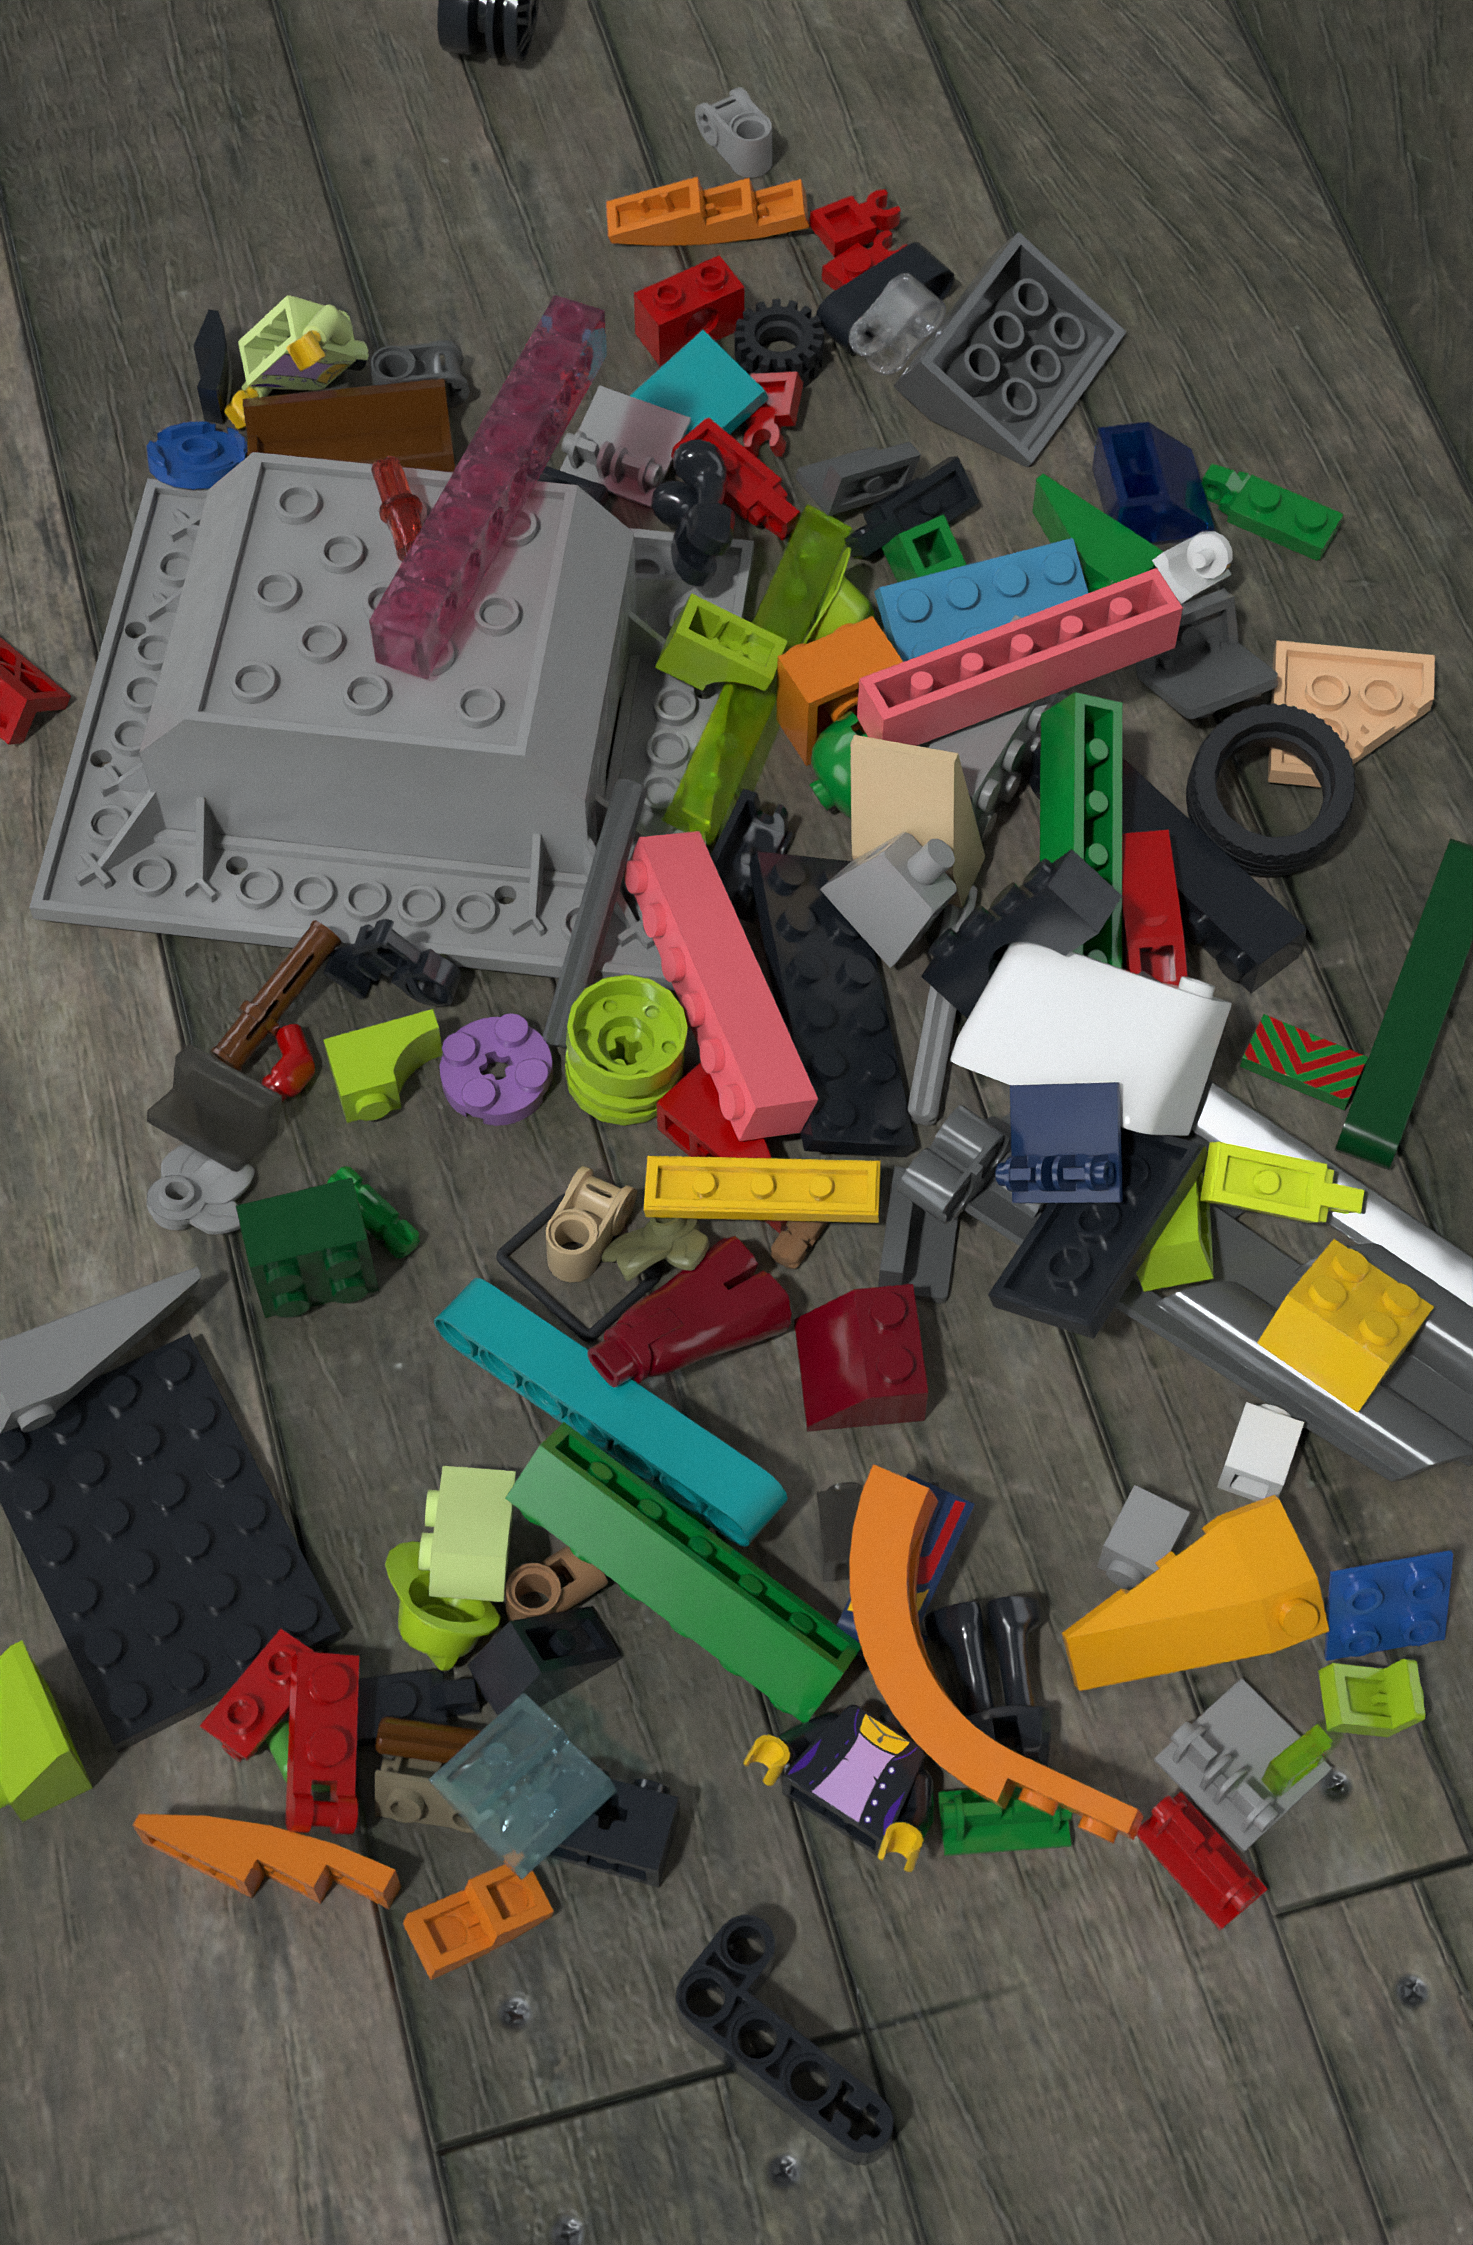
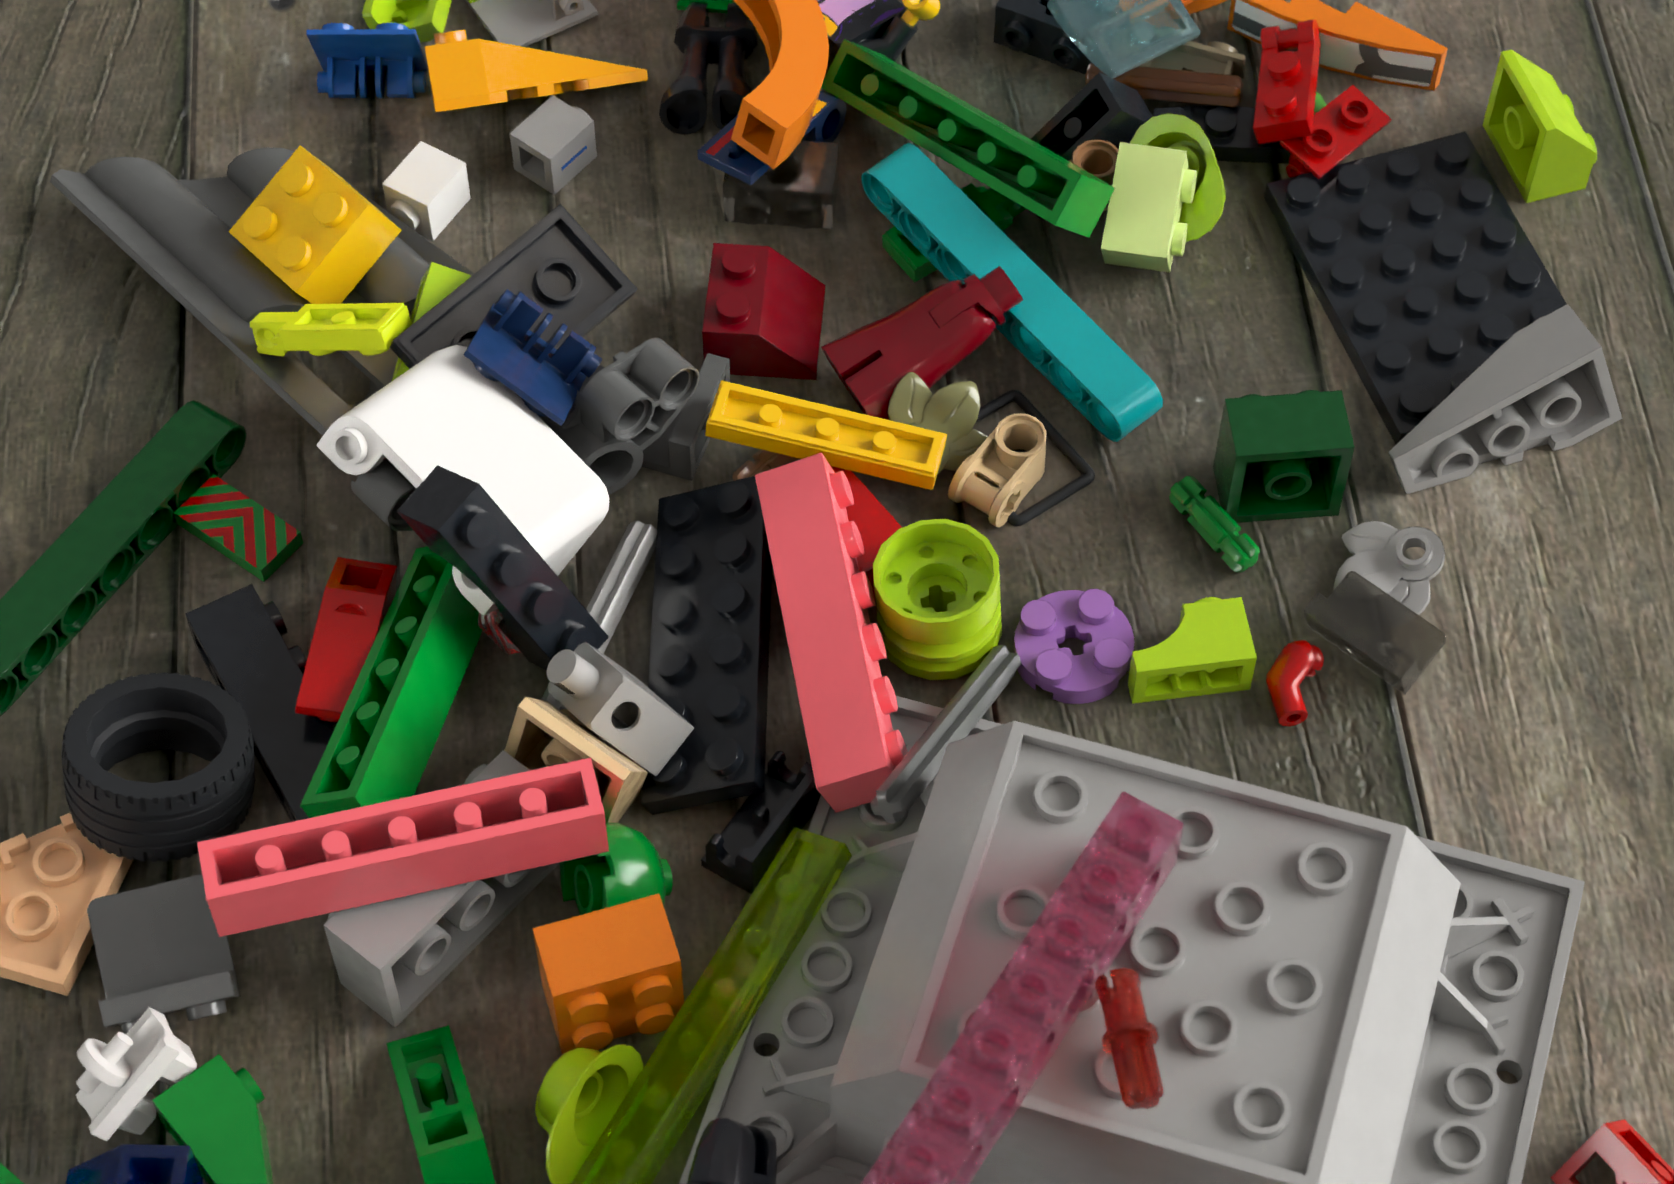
camera: 170 degrees left, 5 degrees down
reddish brown pin [210,920,342,1073] -> none
black piece [323,919,462,1007] -> none
lime arch [655,593,787,691] -> none
dark azure plate [874,538,1088,662] -> none

